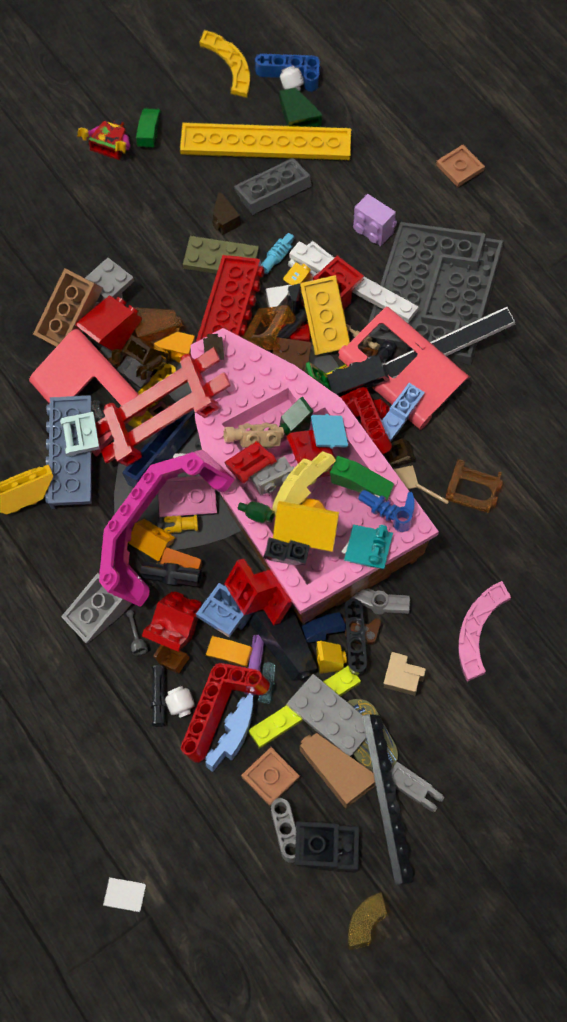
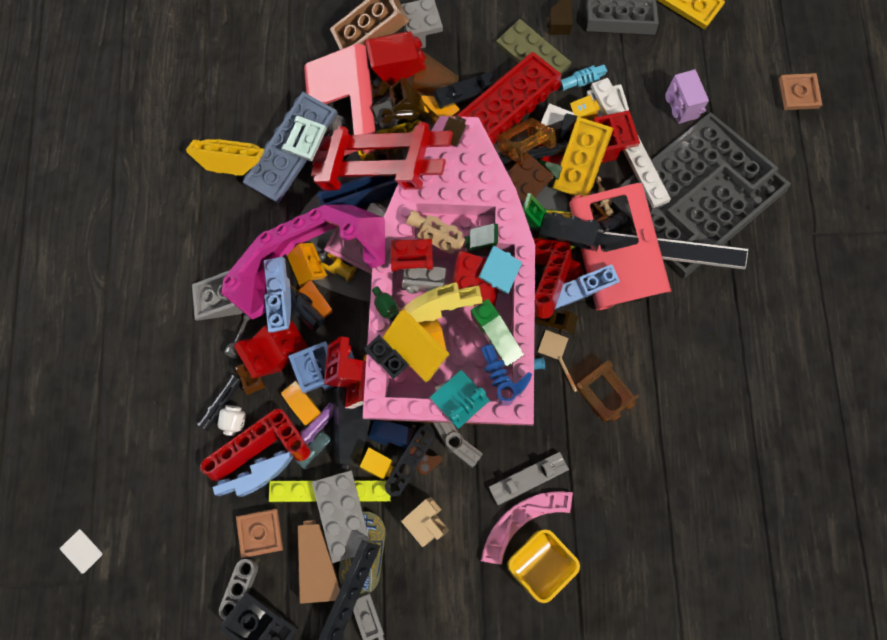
camera: 30 degrees right, 10 degrees up
none -> light blue slope [264,257,291,333]
none -> black hinge [432,72,496,109]
none -> light grey hinge [488,452,569,506]
none -> yellow piece [508,530,580,603]
none -> dark green slope [539,160,562,180]

